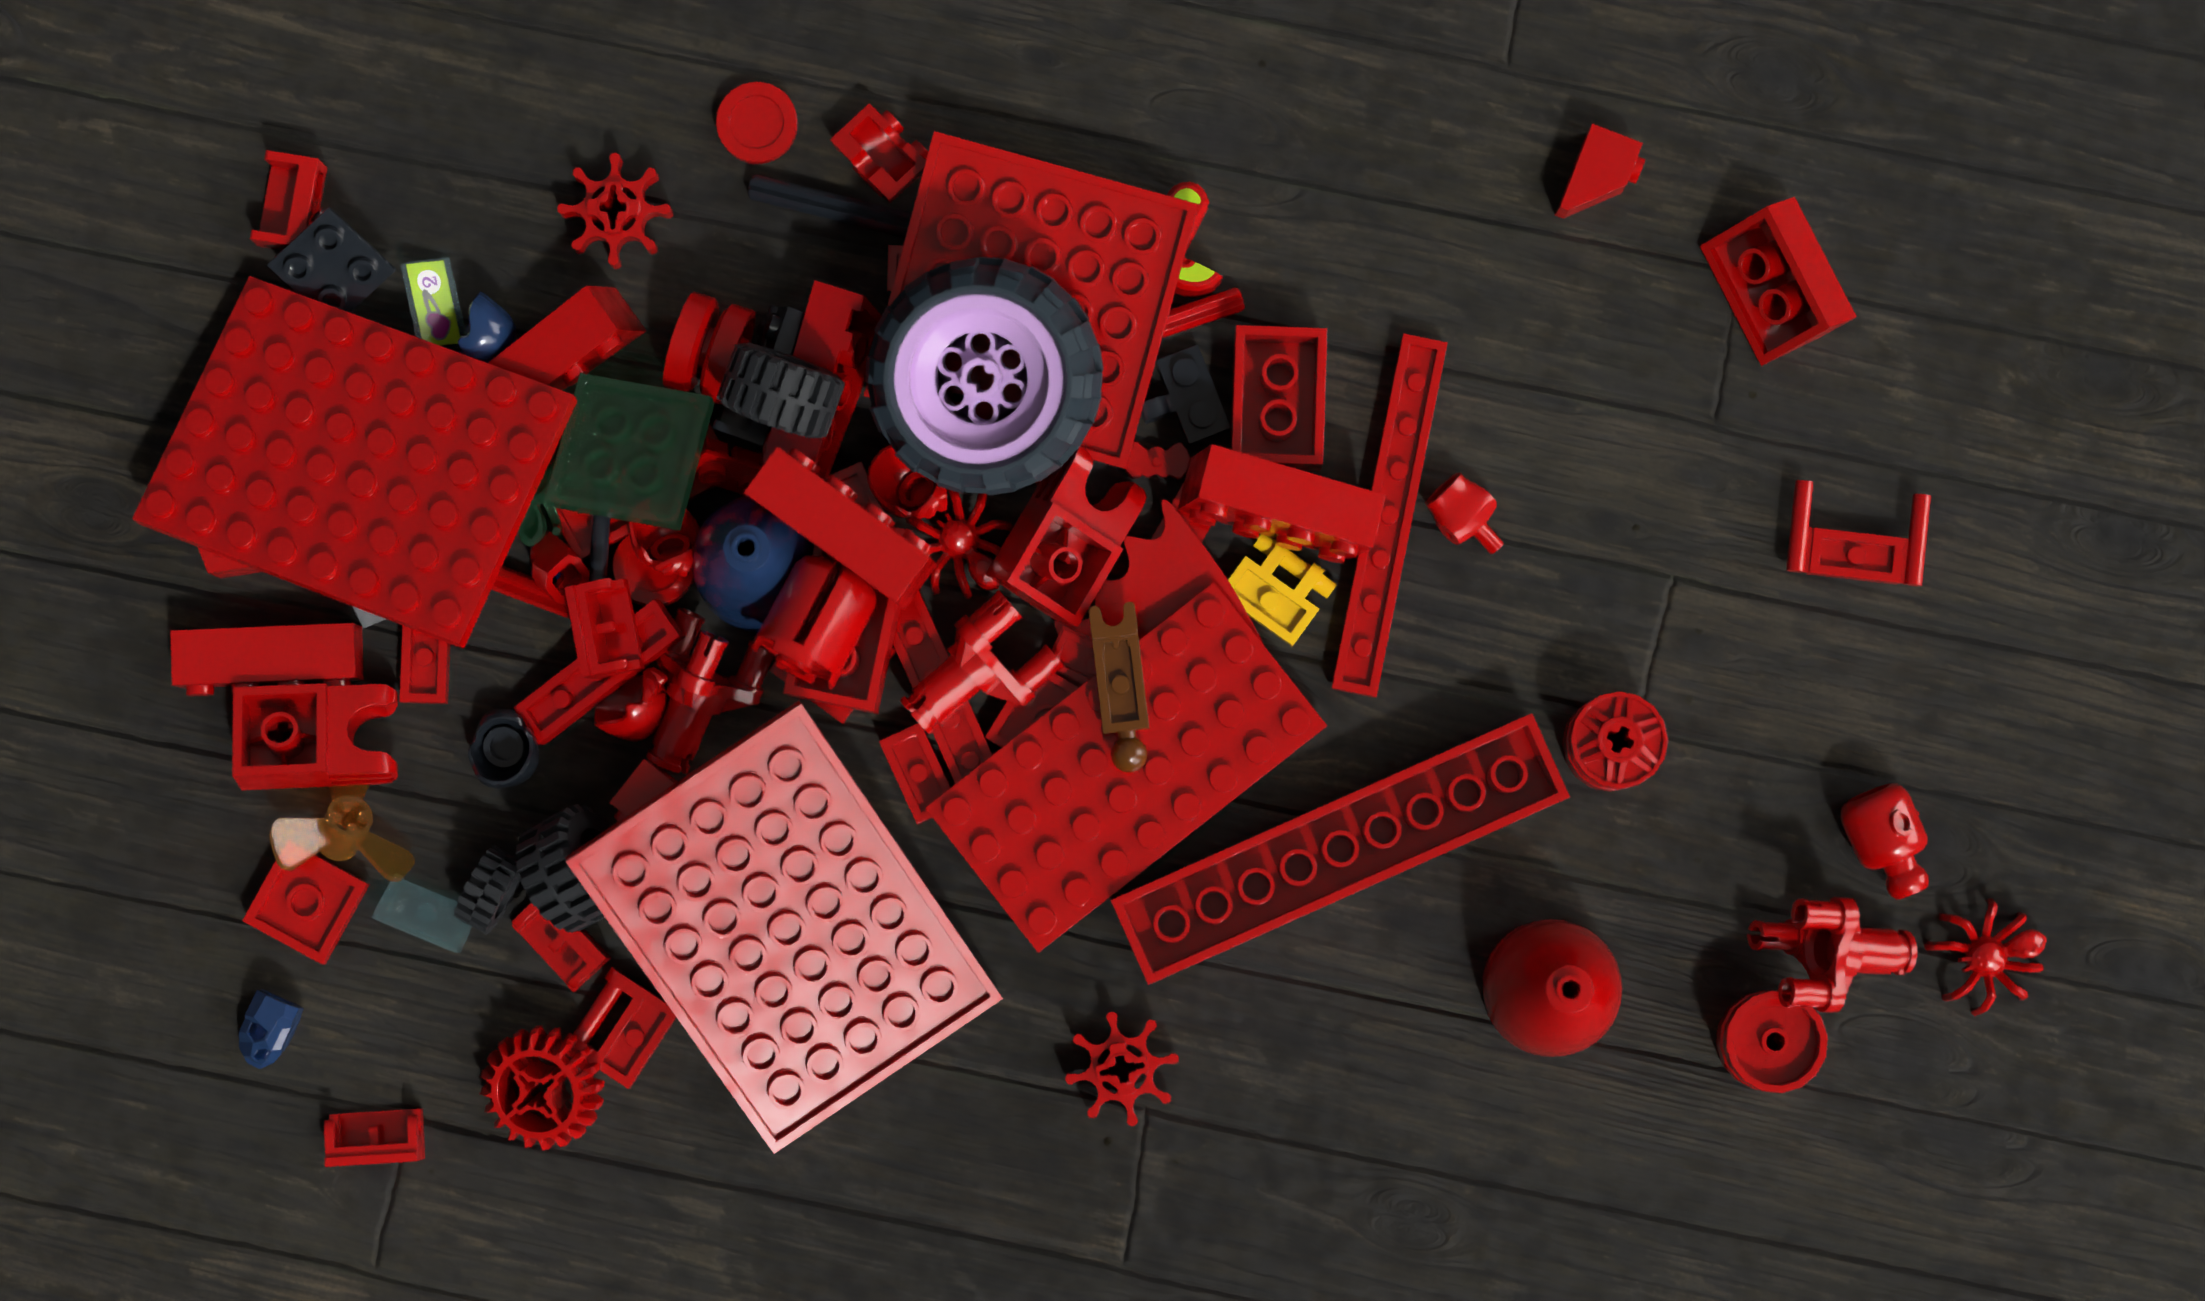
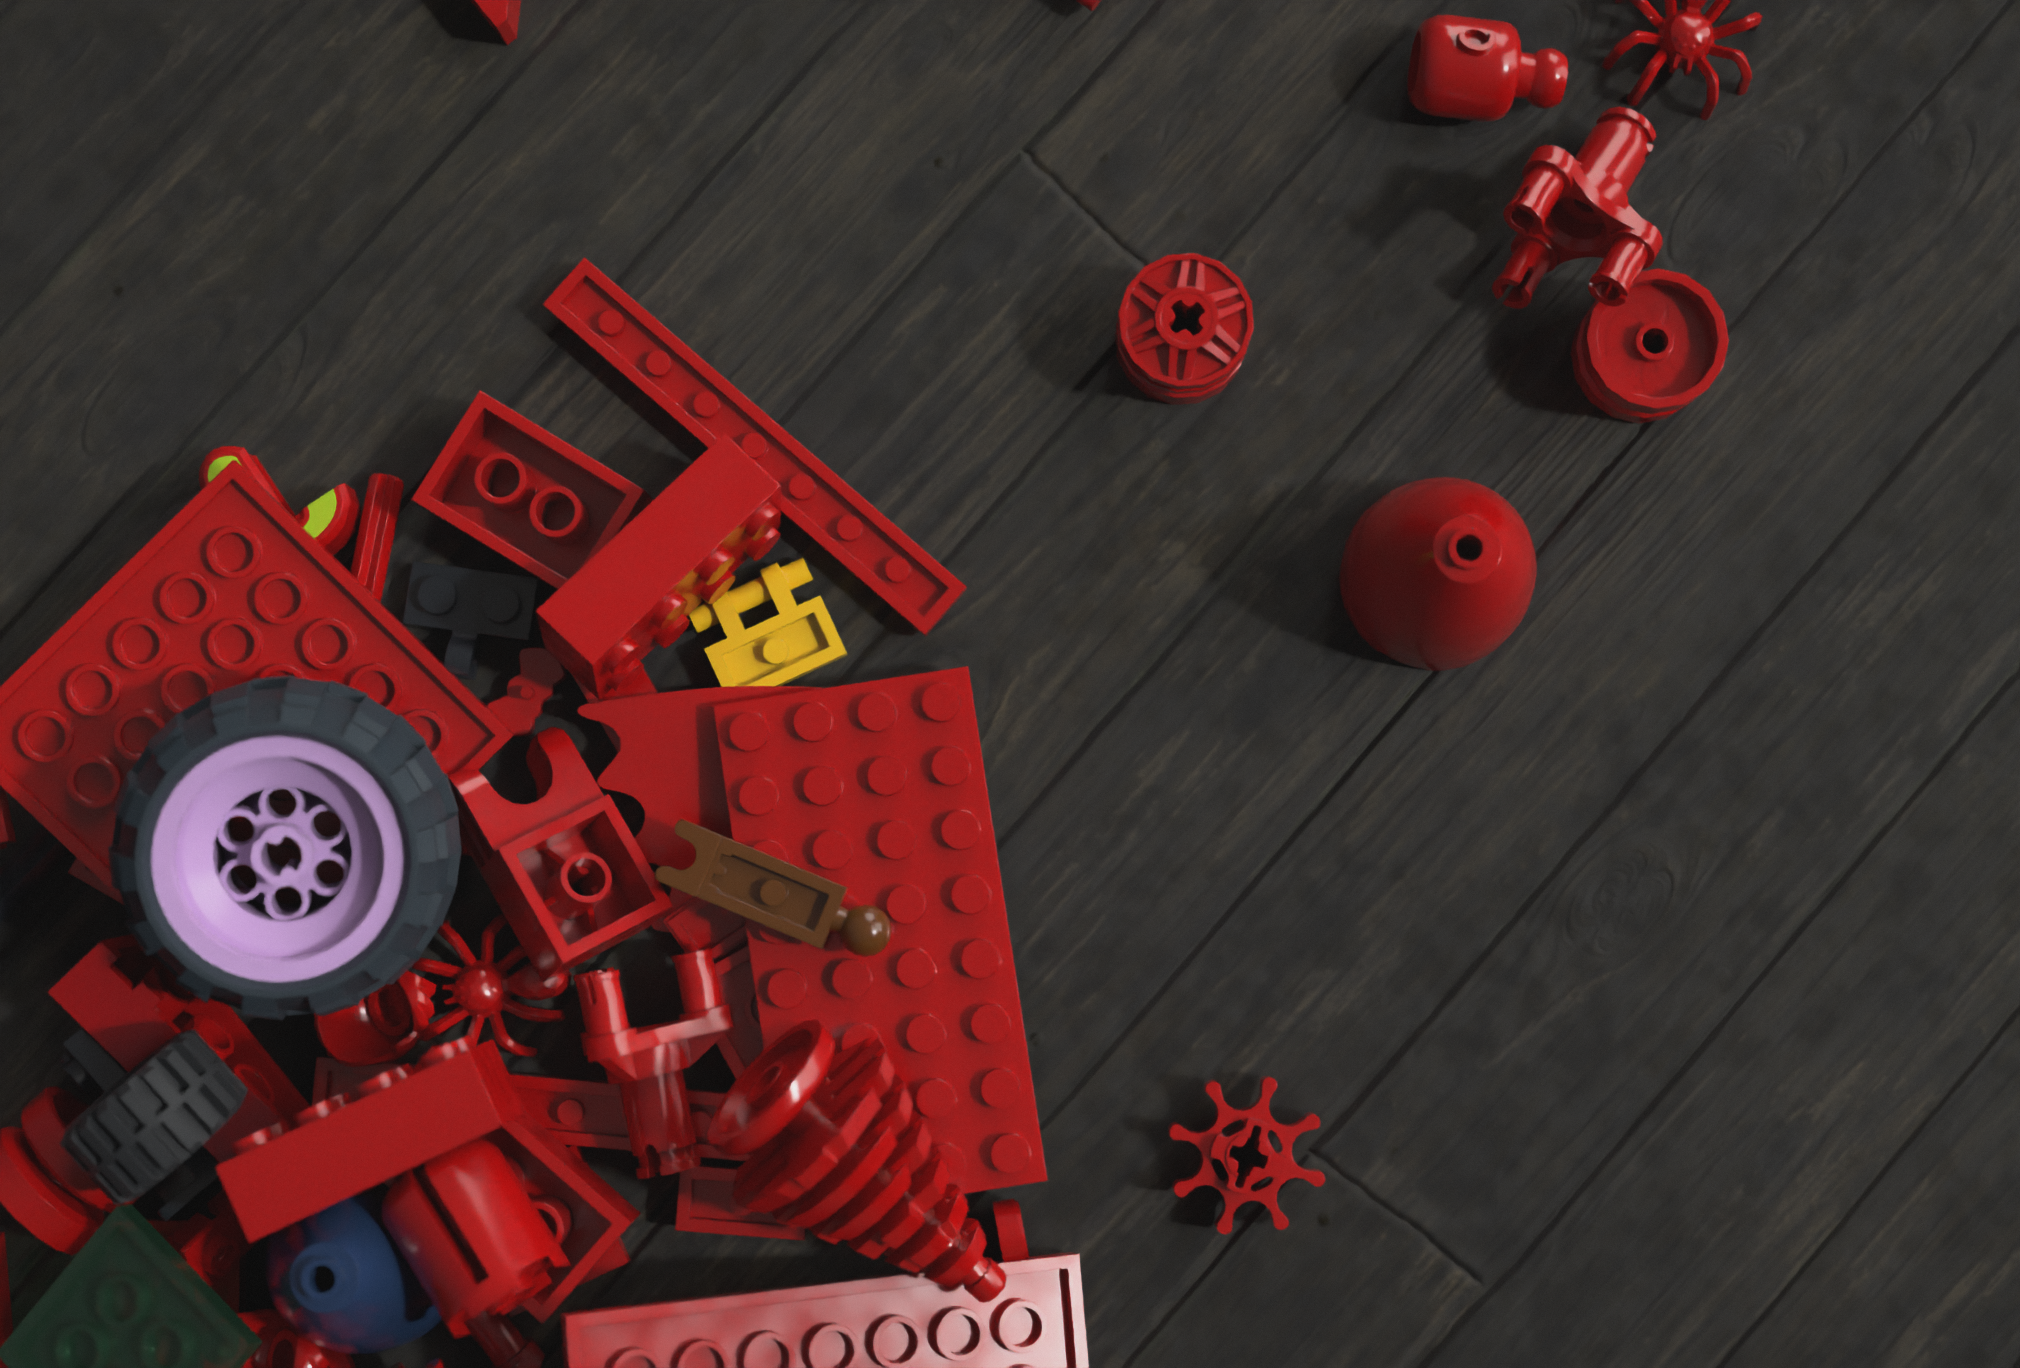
camera: 60 degrees left, 0 degrees up
red brick [1111,713,1570,985] -> none
red piece [1425,472,1504,554] -> none
none -> red plant [707,1019,1007,1303]
none -> red tile [992,1198,1029,1262]

